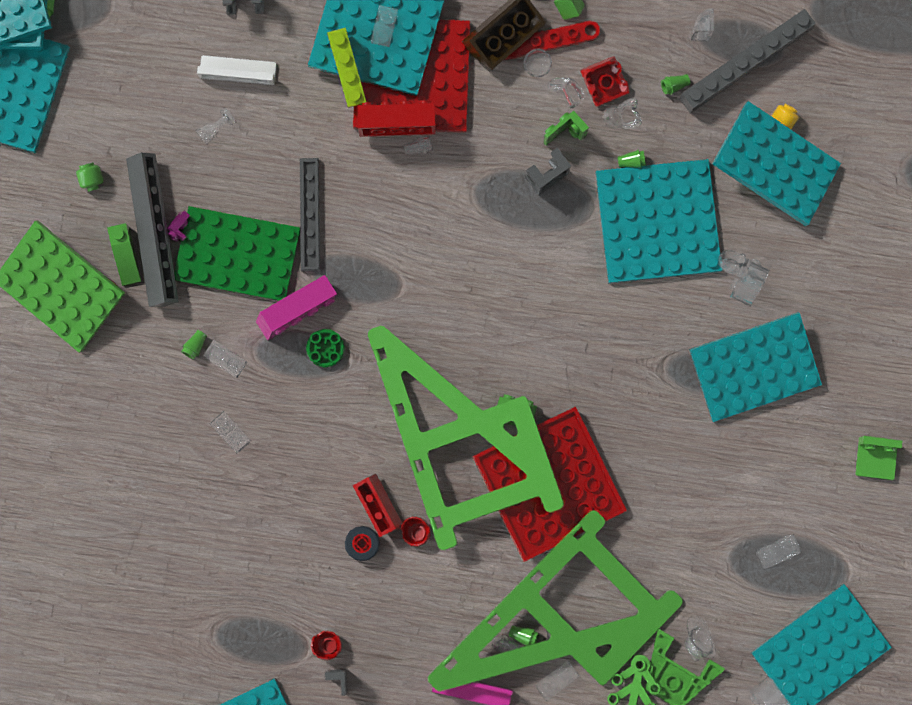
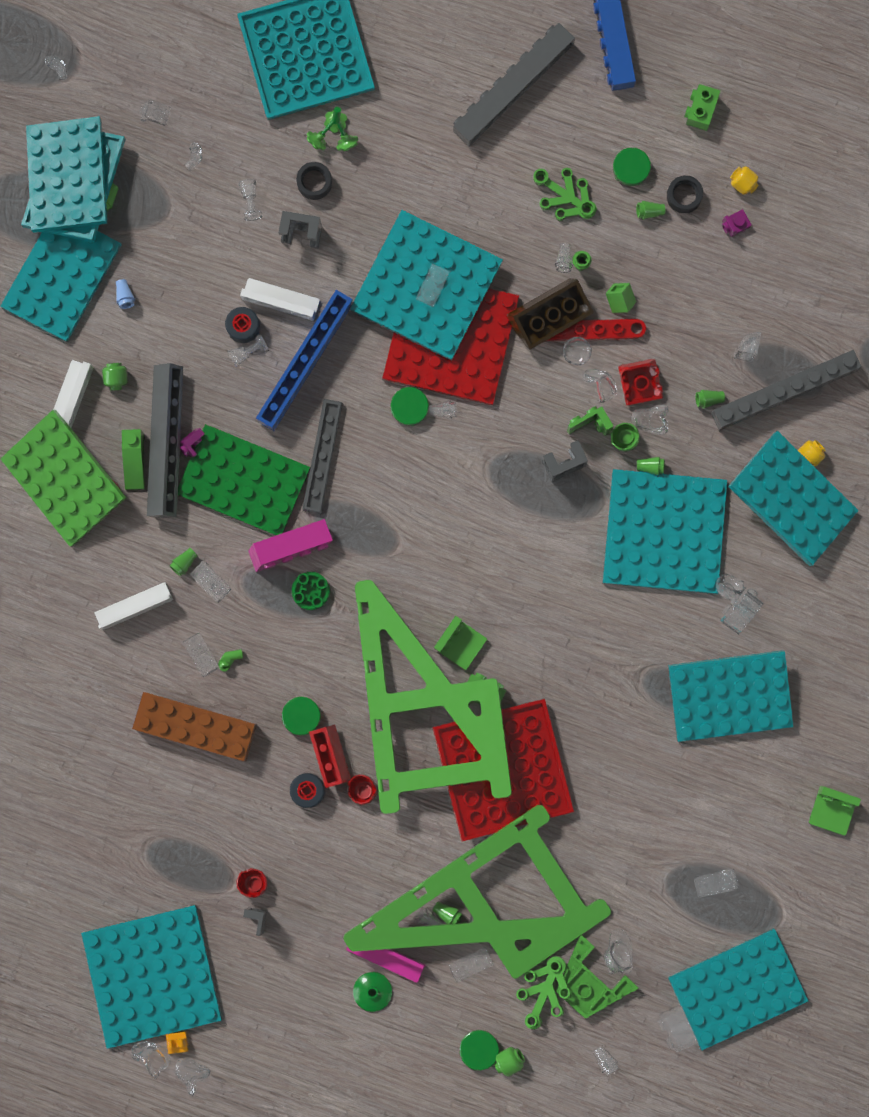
camera: 20 degrees right, 0 degrees up
lime arch [327,27,366,108] -> none
red brick [357,101,436,137] -> none
none -> white panel [53,360,94,428]
none -> white panel [94,582,173,630]
none -> light blue cone [116,279,135,309]
none -> dark orange brick [132,692,257,762]
none -> bright green arm [218,649,243,672]
none -> black wheel [225,307,260,343]
none -> blue brick [256,290,353,431]
none -> green tile [282,697,321,735]
none -> green tile [391,387,429,426]
none -> bright green bracket [434,616,487,670]
none -> bright green hair [611,422,640,452]

